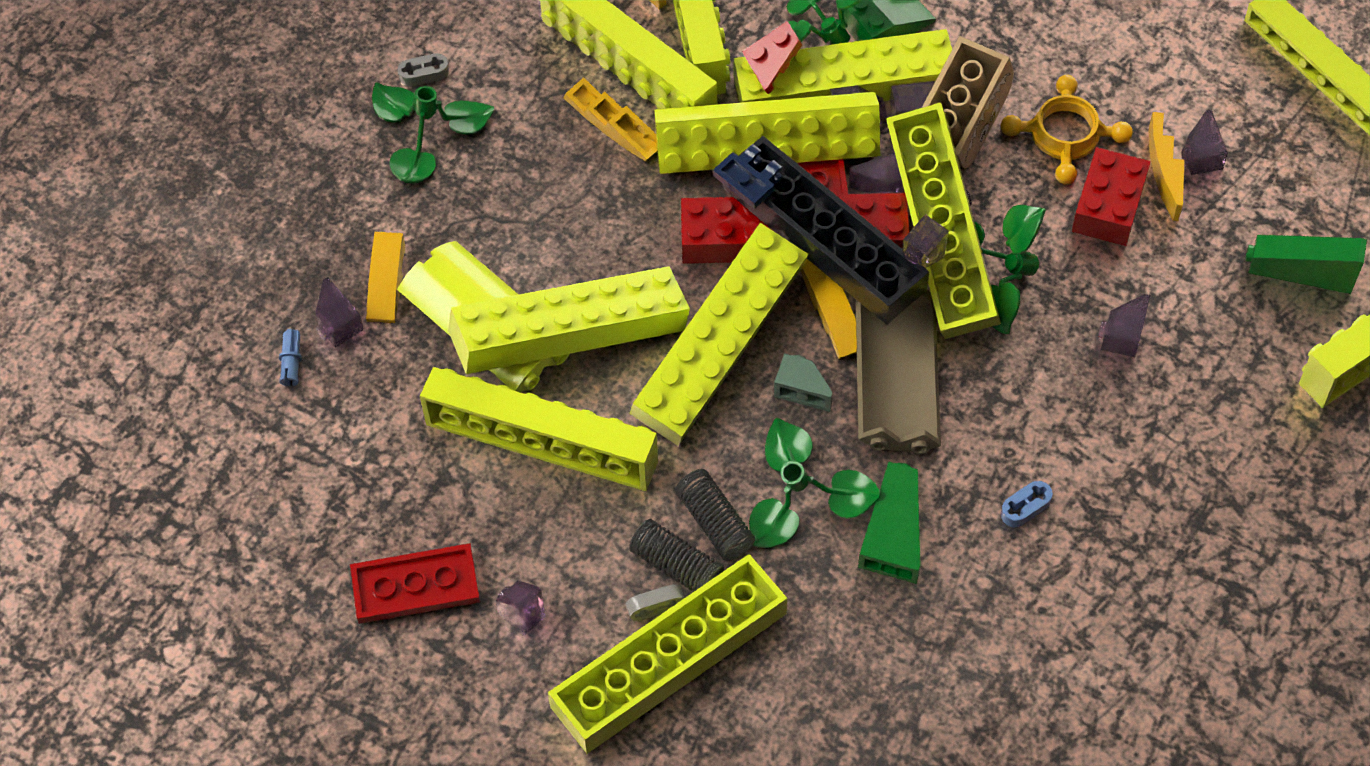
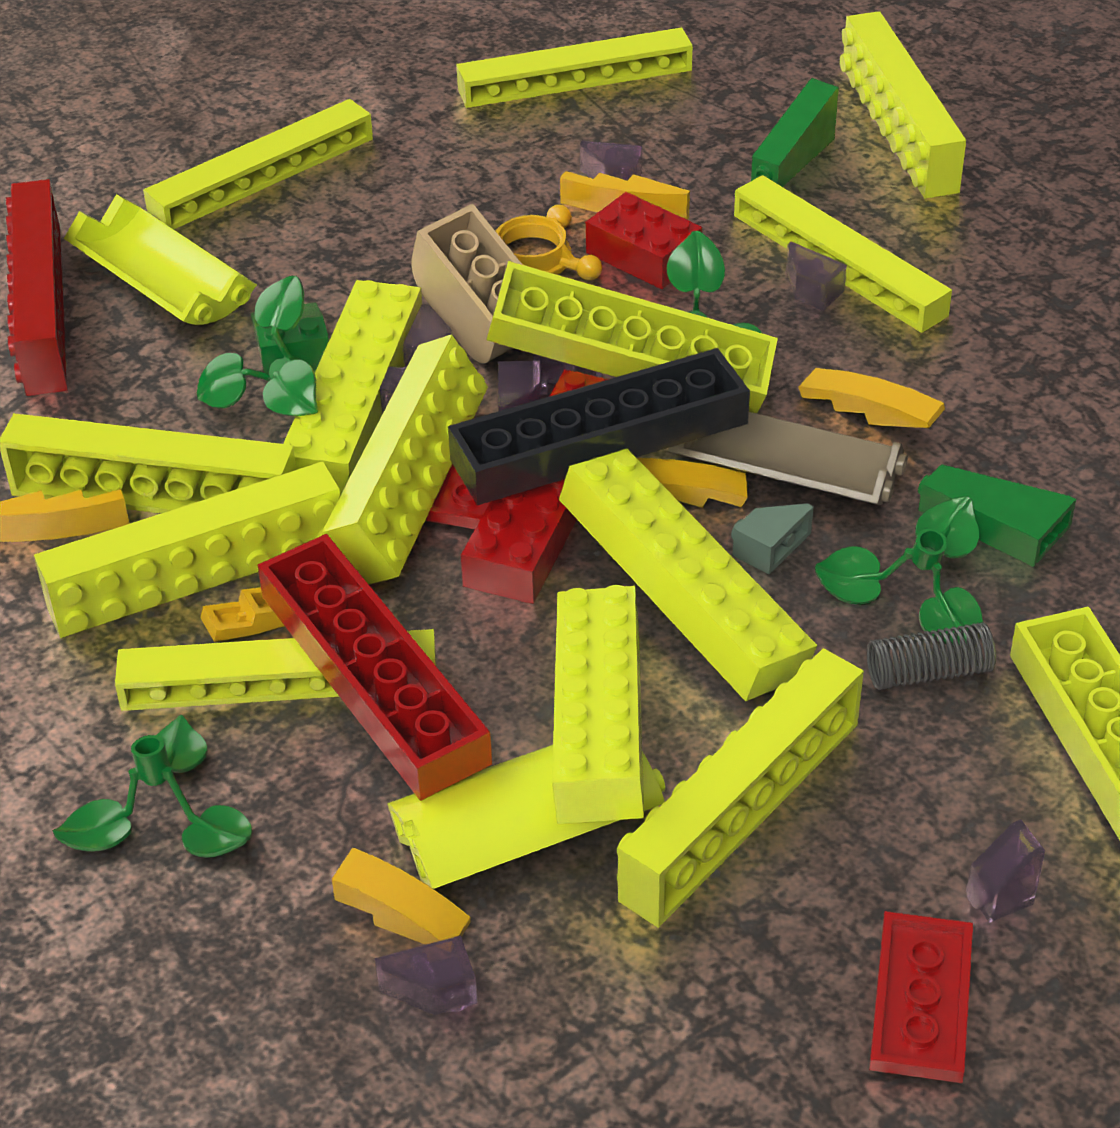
camera: 70 degrees left, 15 degrees down
medium blue axle [279,329,302,386] -> none
light grey beam [398,53,449,87] -> none
light grey beam [626,584,685,621] -> none
dark grey piece [629,518,725,592] -> none
dark blue plate [713,144,783,209] -> none
wing [742,21,803,94] -> none
slope [902,214,949,268] -> none
medium blue beam [1001,481,1053,527] -> none
none -> neon yellow brick [115,629,437,711]
none -> red brick [257,534,492,801]
none -> neon yellow brick [734,175,952,333]
none -> yellow slope [798,368,945,428]

